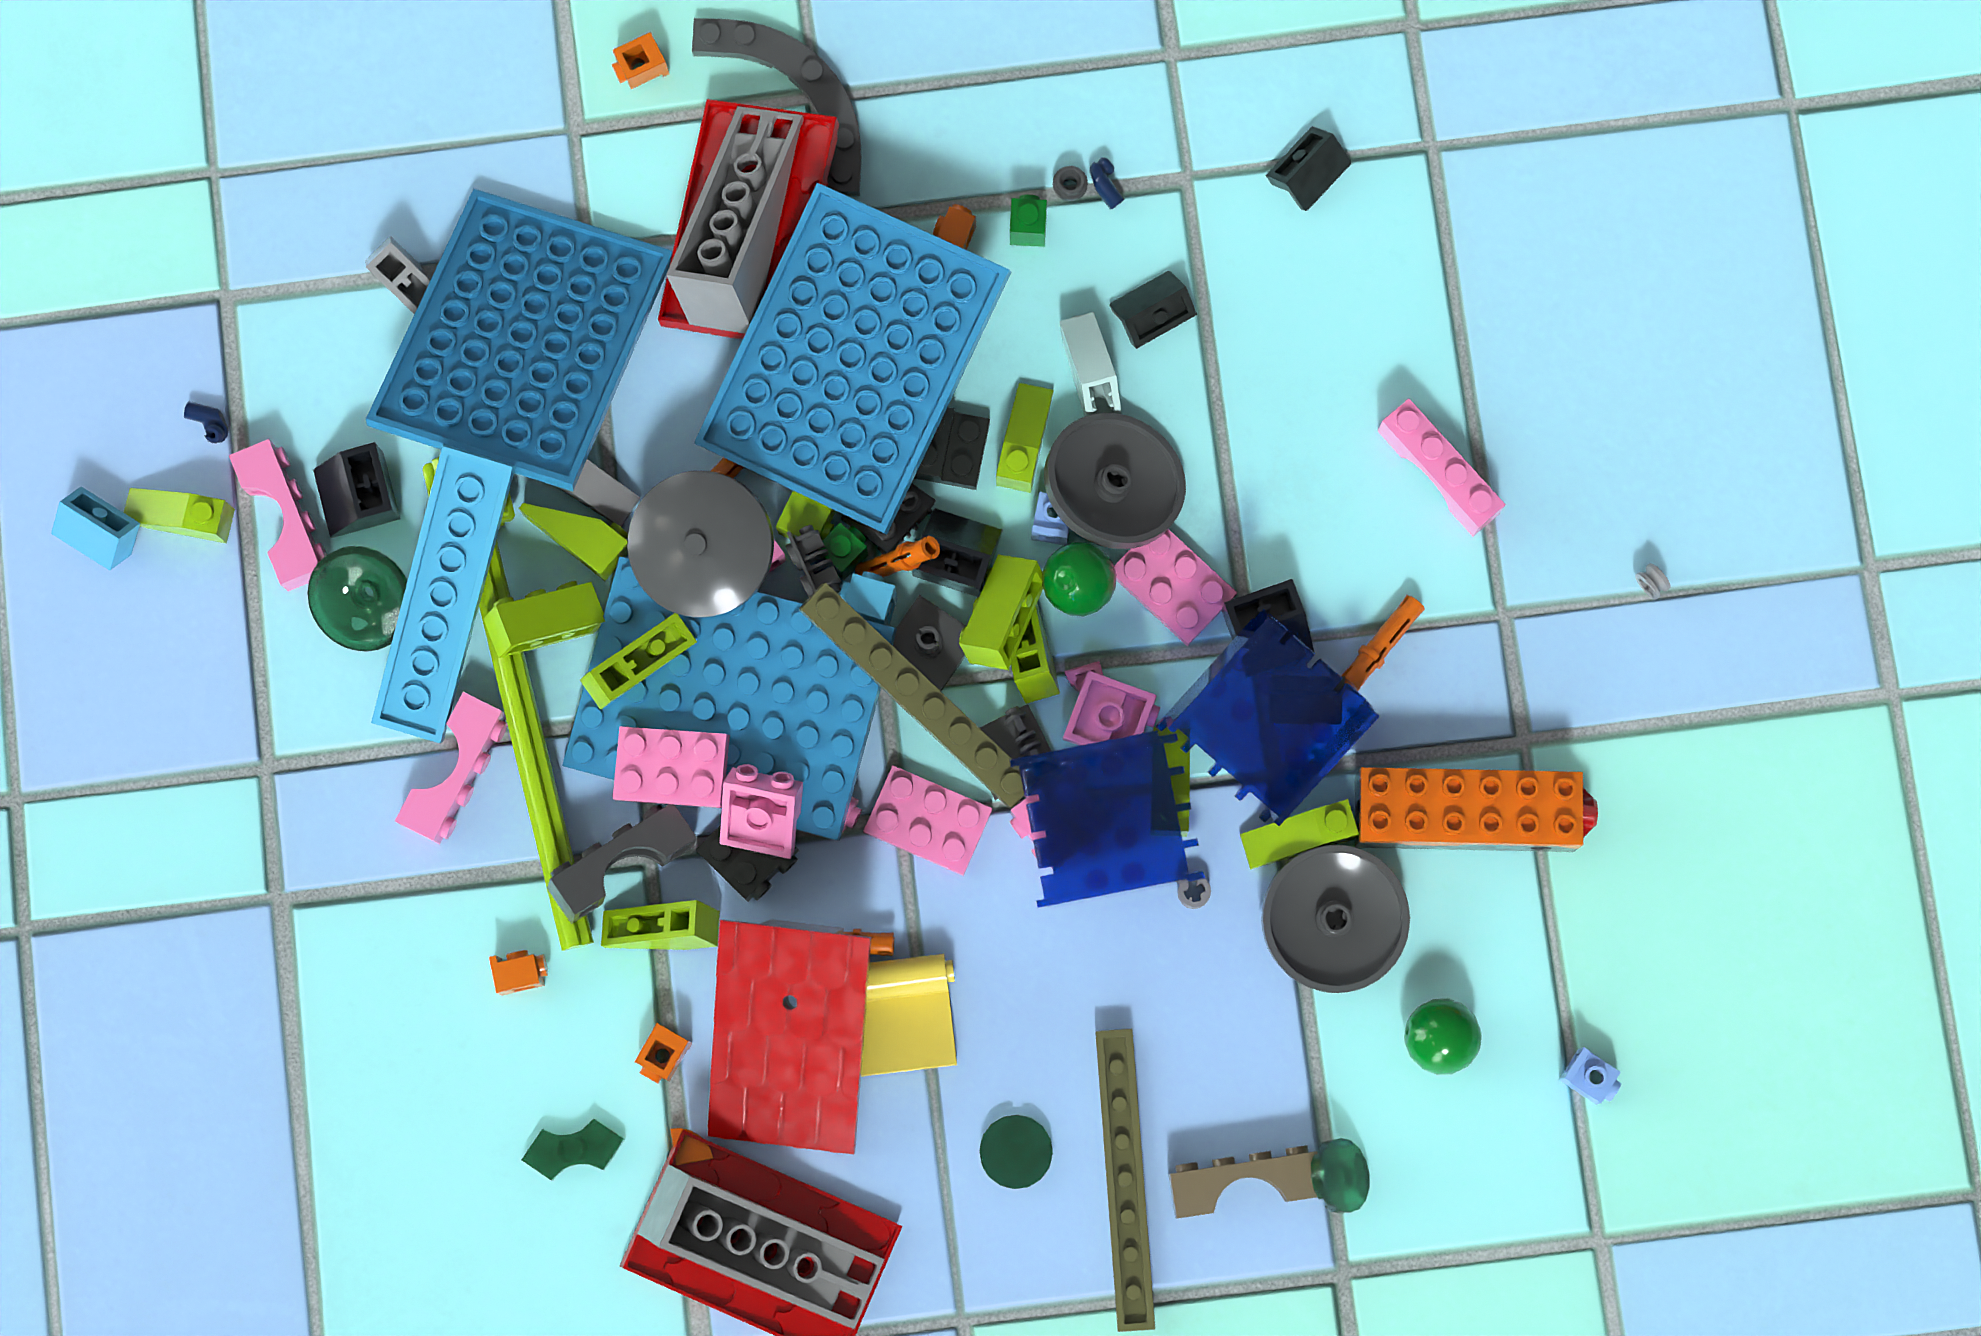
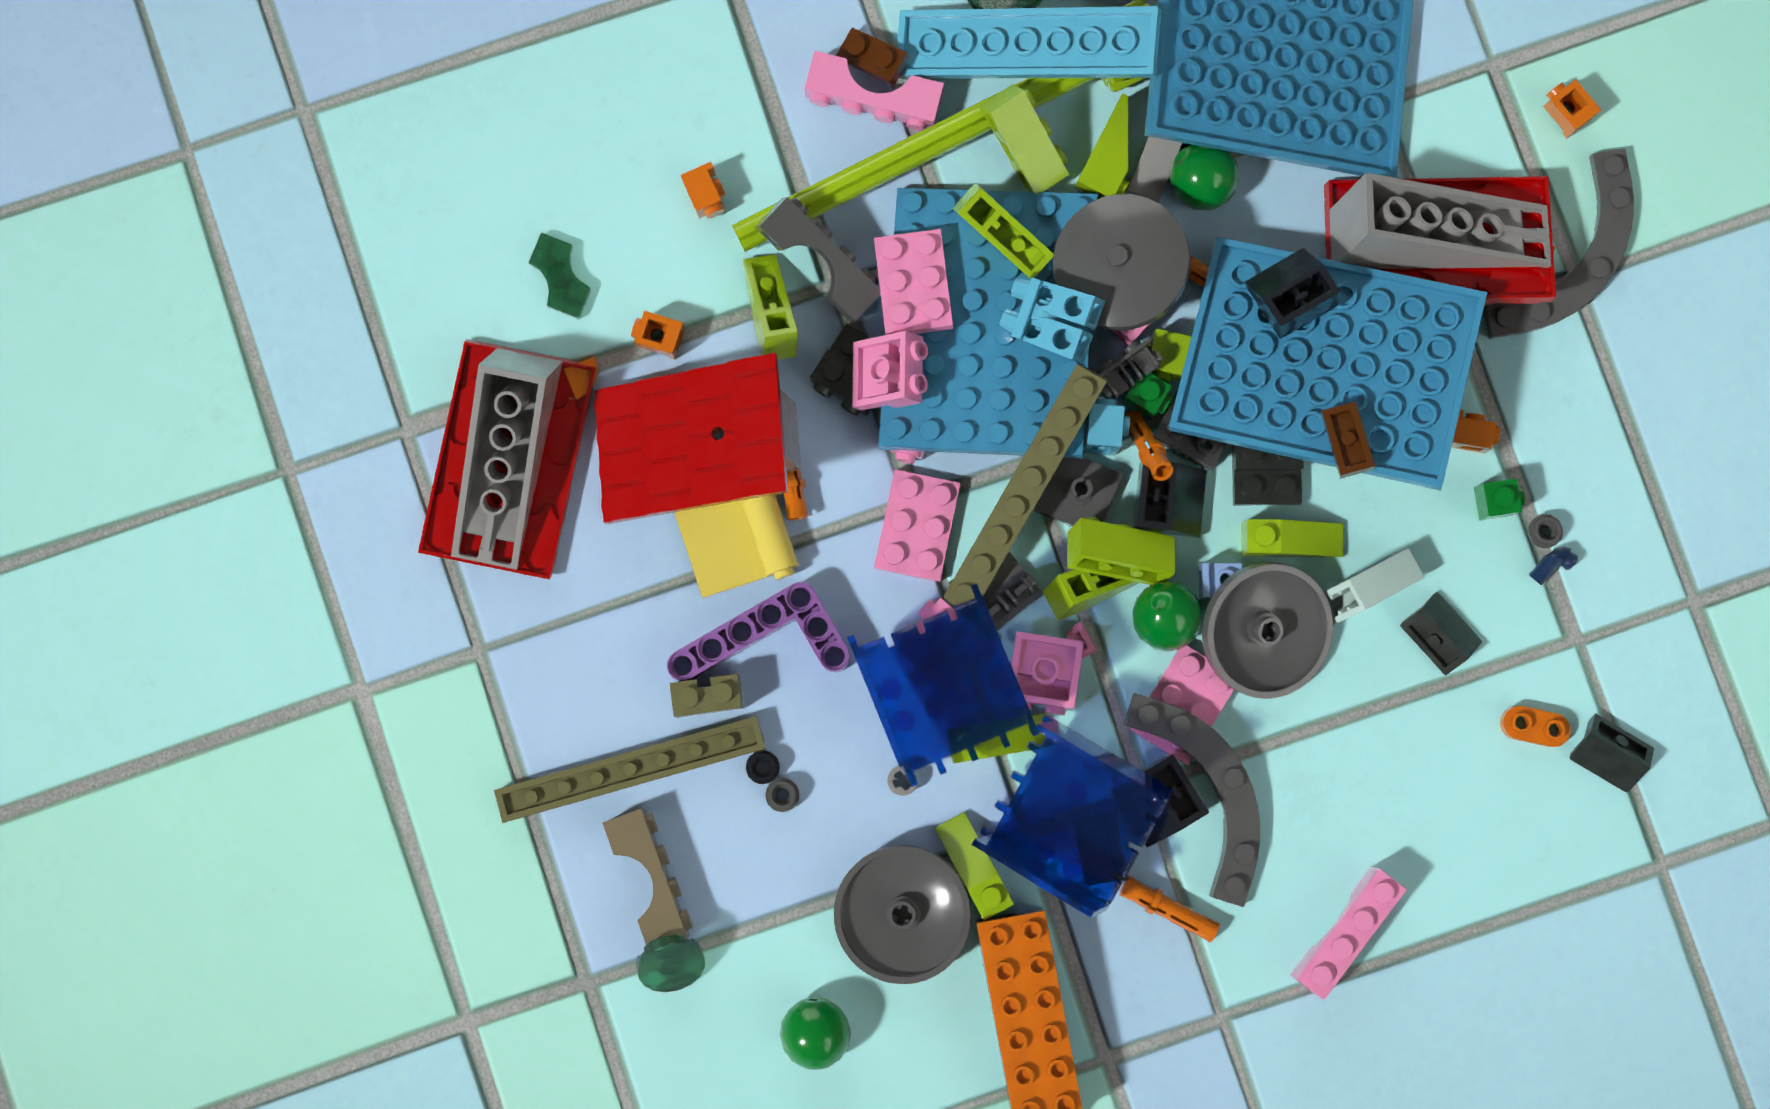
camera: 75 degrees right, 5 degrees up
clear green tile [979,1115,1053,1189] -> none
none -> medium lavender beam [667,582,850,682]
none -> olive brick [669,674,744,718]
none -> black plate [746,750,780,784]
none -> dark grey plate [765,778,800,812]
none -> reddish brown plate [836,28,910,86]
none -> medium azure hips [999,277,1105,363]
none -> dark grey plate [1123,693,1260,907]
none -> green piece [1170,144,1239,210]
none -> black slope [1244,248,1341,339]
none -> reddish brown plate [1321,401,1375,479]
none -> orange plate [1500,706,1571,747]

